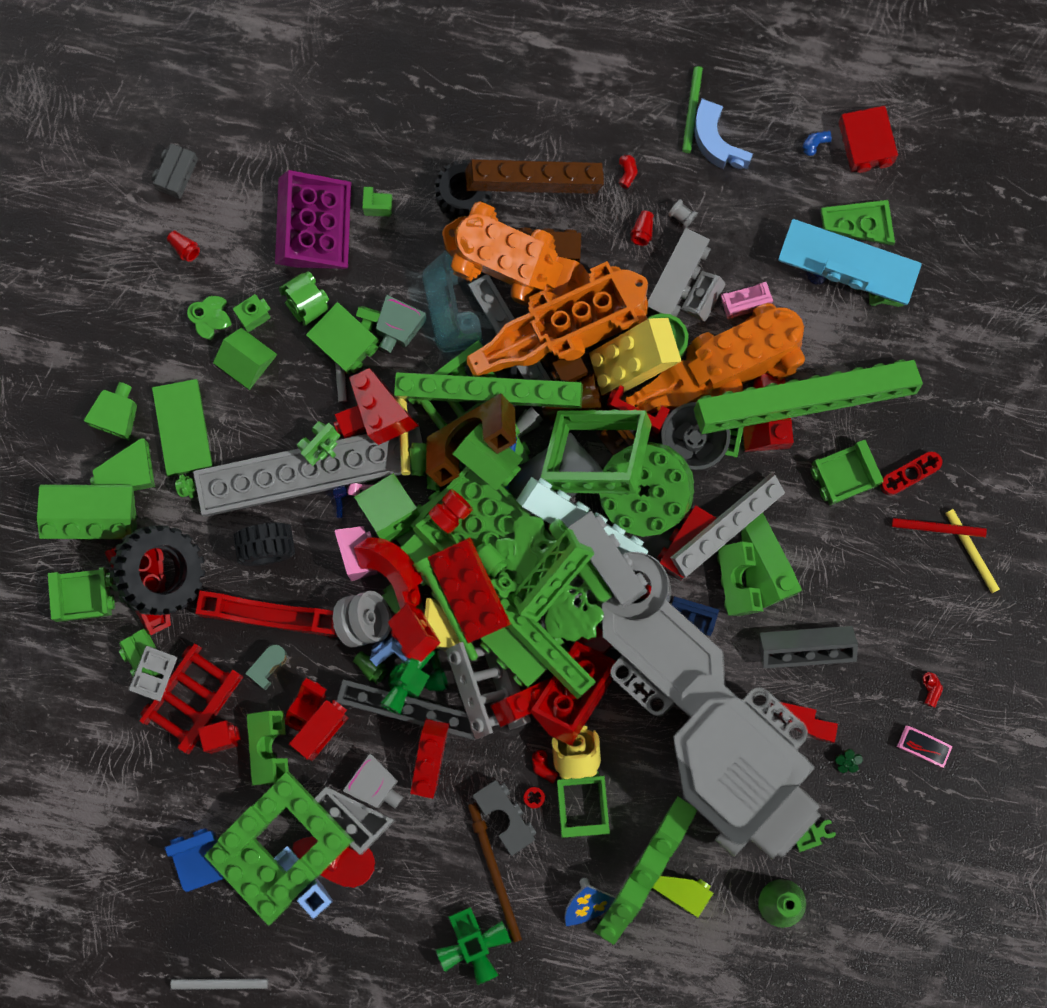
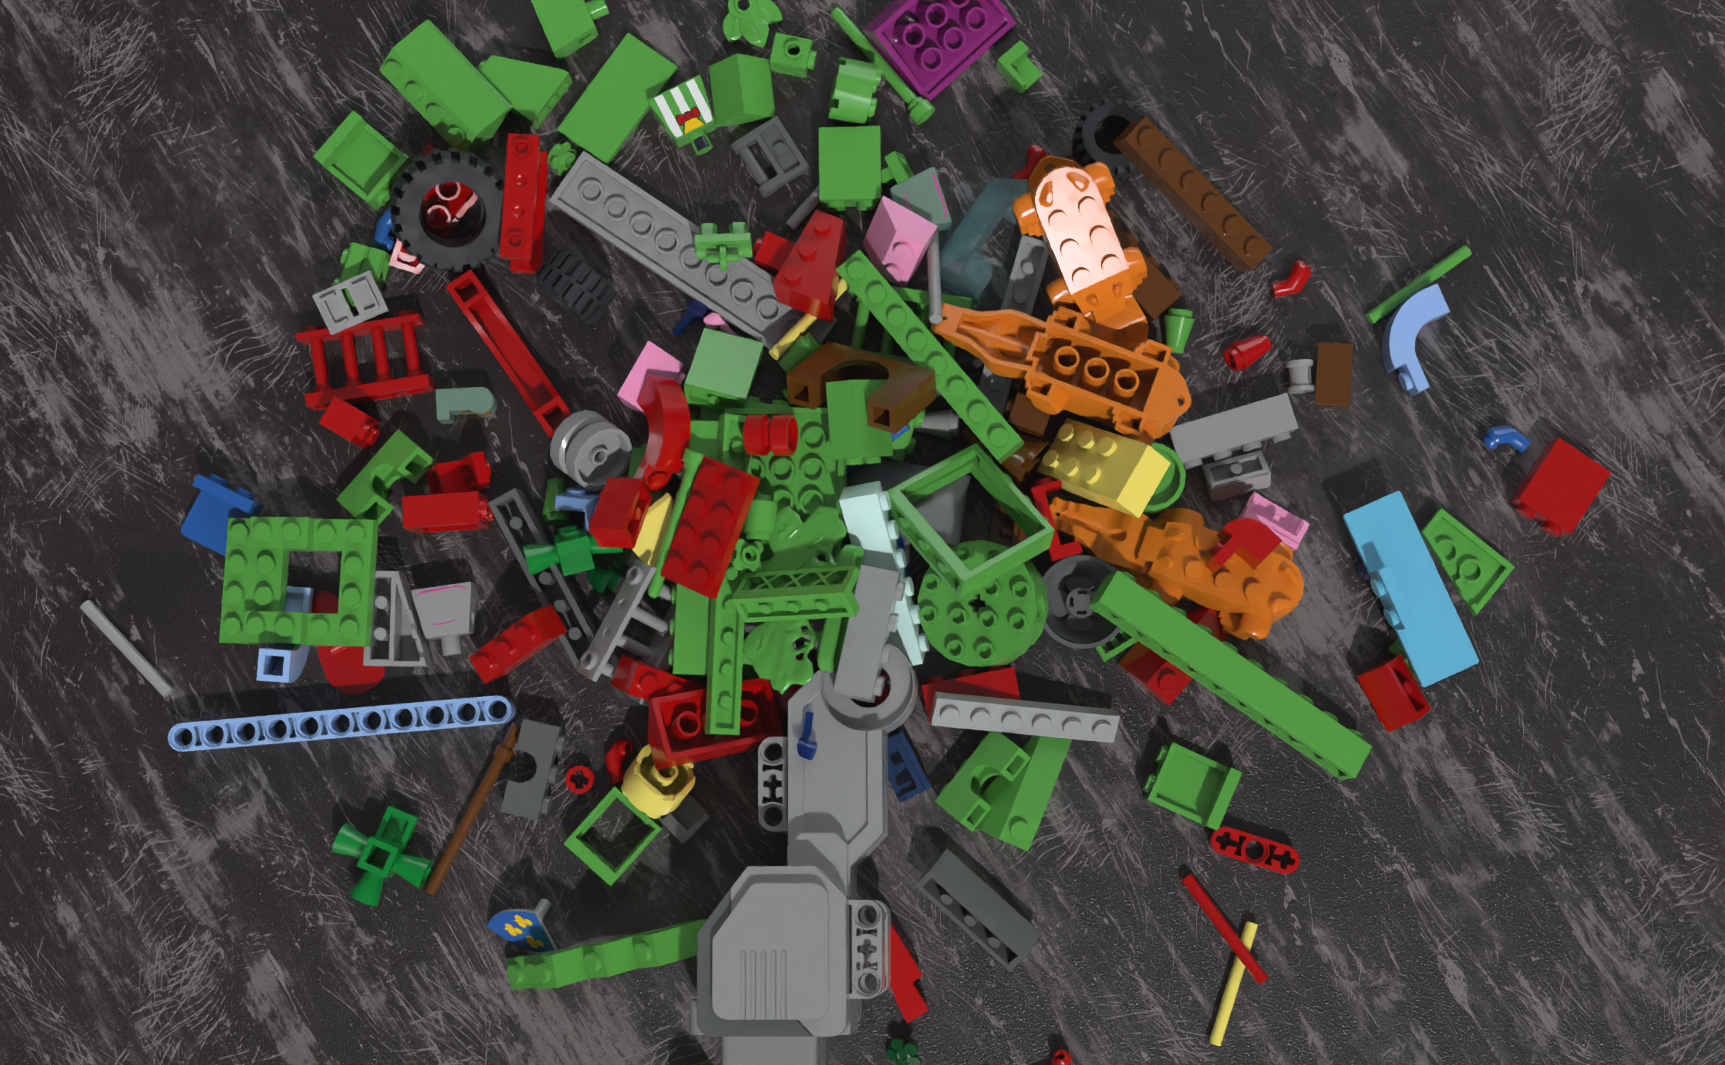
camera: 45 degrees right, 5 degrees up
lime slope [652,876,713,918] -> none
none -> light blue beam [168,695,516,752]
none -> blue arm [373,208,395,252]
none -> red fence [499,133,549,274]
none -> torso [647,75,716,155]
none -> dark grey panel [661,795,712,844]
none -> dark grey plate [731,116,809,198]
none -> clear blue hand [797,712,818,760]
none -> bright green piece [831,7,935,125]
none -> bright pink slope [863,196,938,288]
none -> light grey bar [927,231,942,324]
none -> red arm [1012,145,1047,188]
none -> bright green cone [1164,308,1195,354]
none -> red brick [1205,518,1282,574]
none -> reddish brown hinge [1314,342,1353,410]
none -> red brick [1357,654,1431,733]

